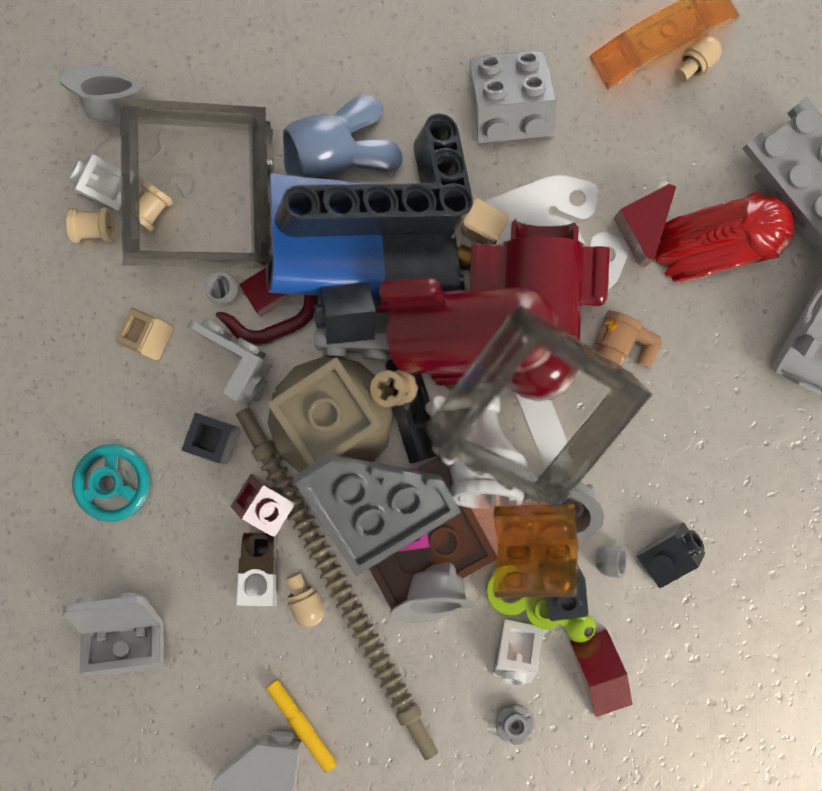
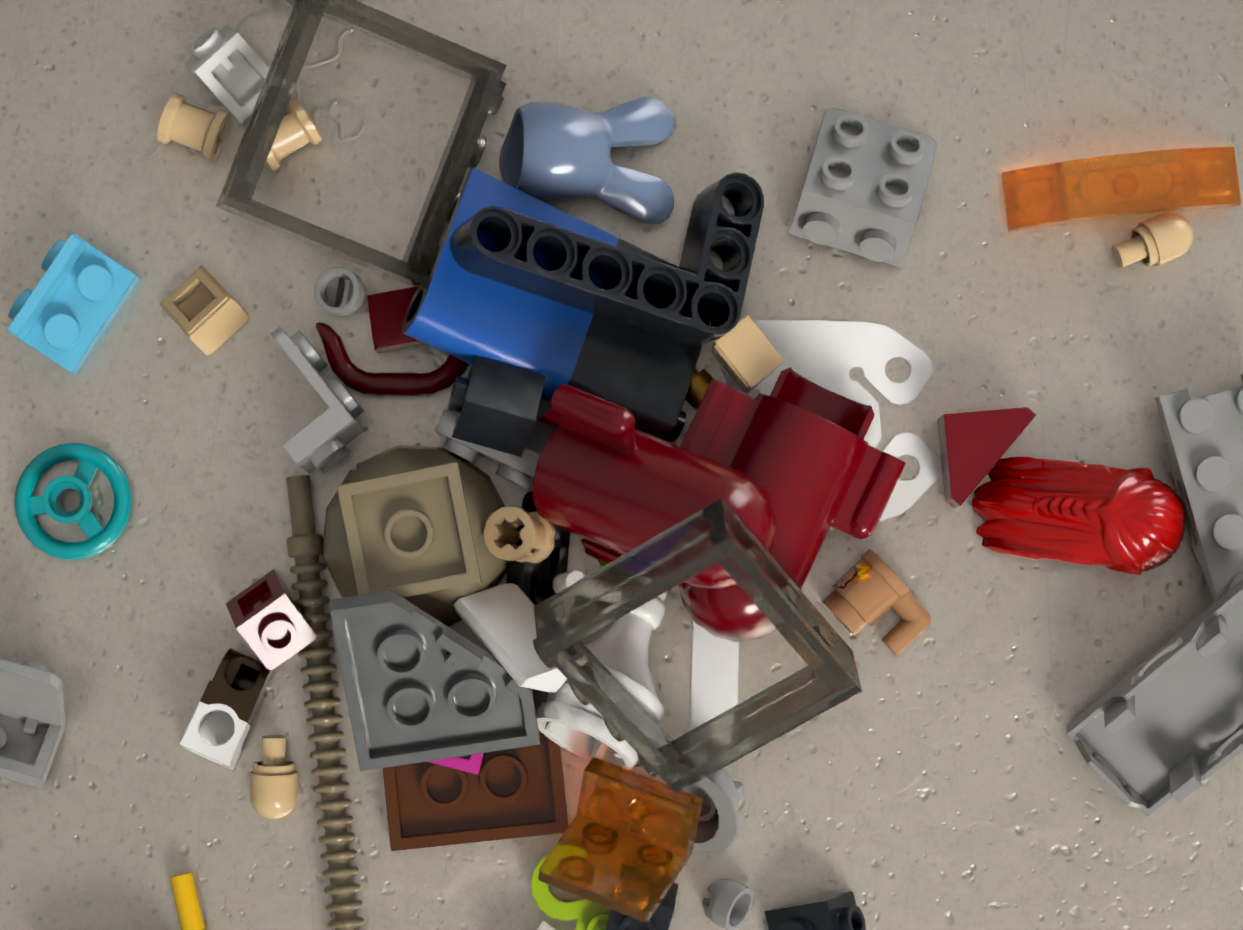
camera: 25 degrees right, 0 degrees up
black brick [181,413,240,464] -> none
light grey piece [390,562,474,623] -> none
none -> medium azure bracket [7,233,141,375]
none -> white slope [453,583,580,693]

